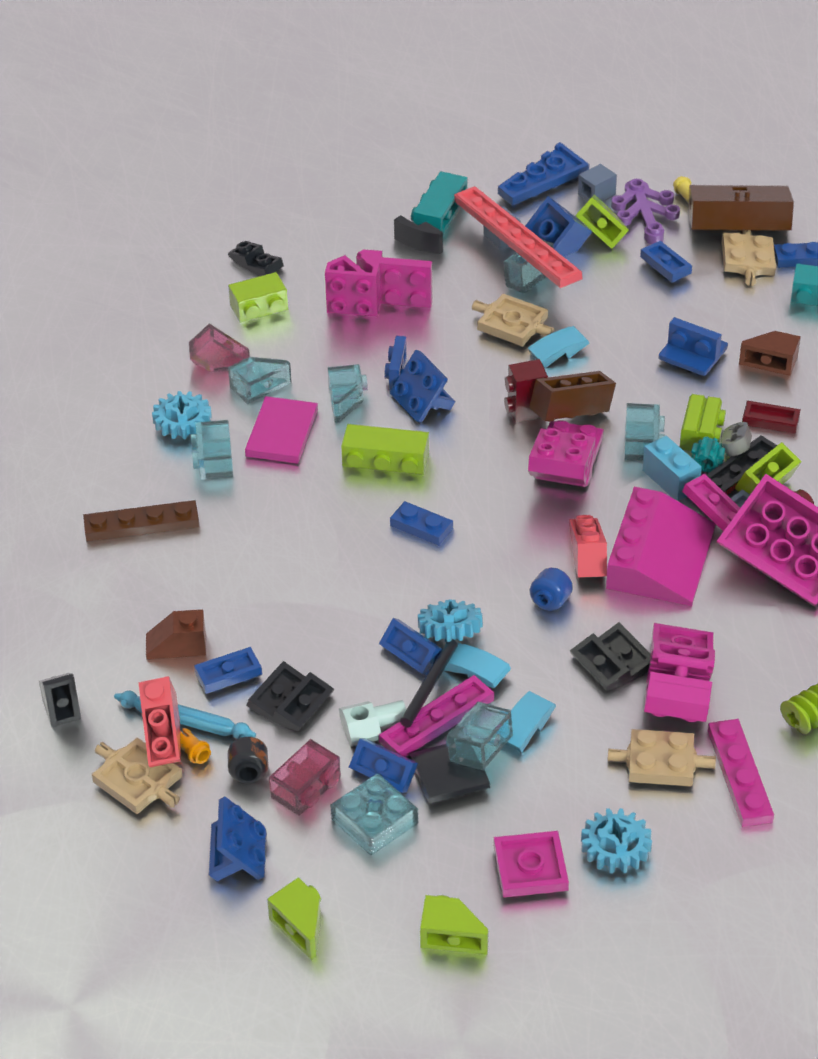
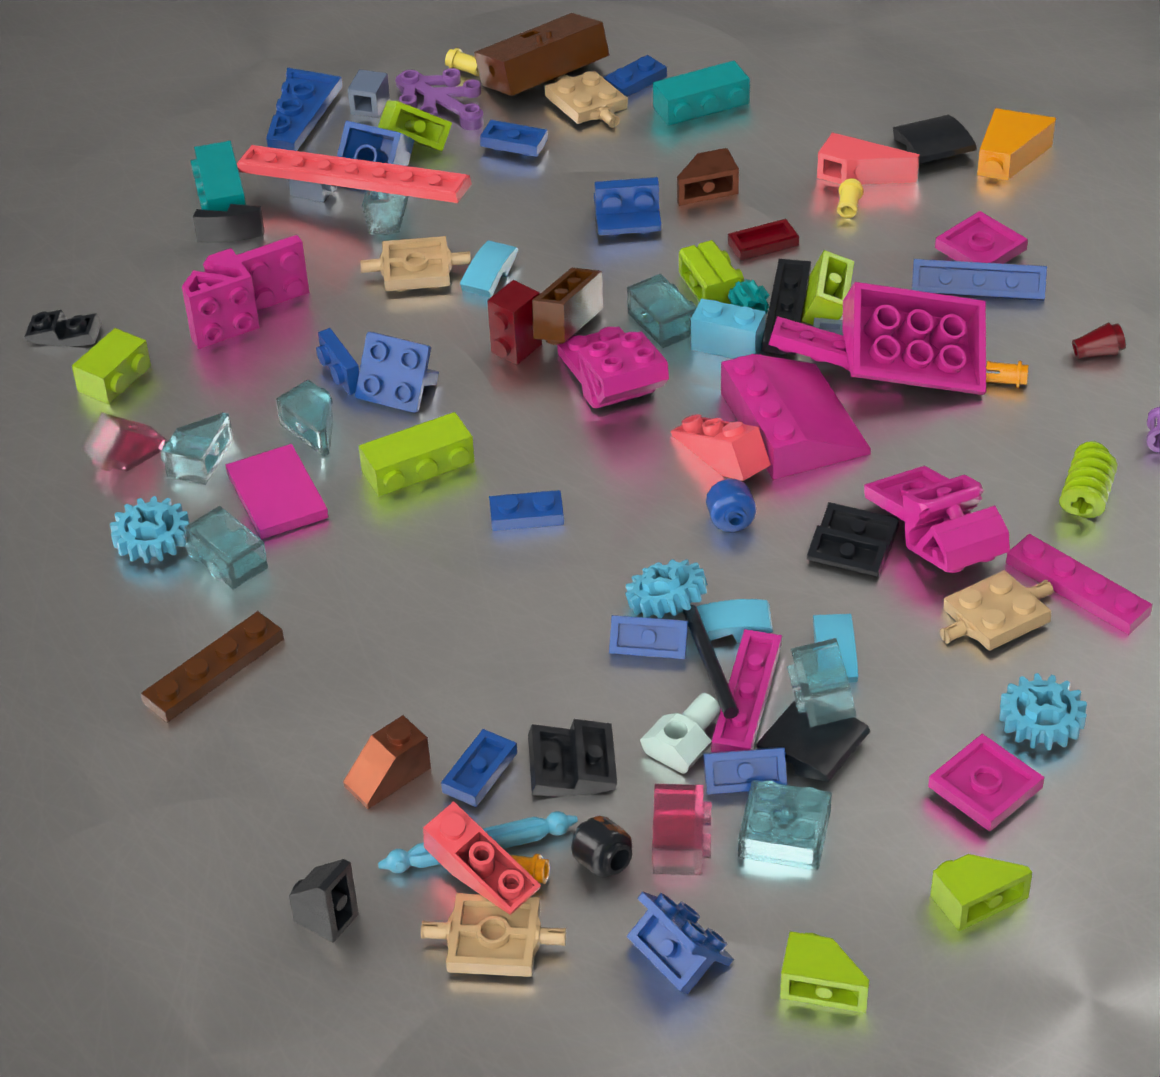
camera: 35 degrees left, 0 degrees up
light grey beam [721,422,752,456] -> none

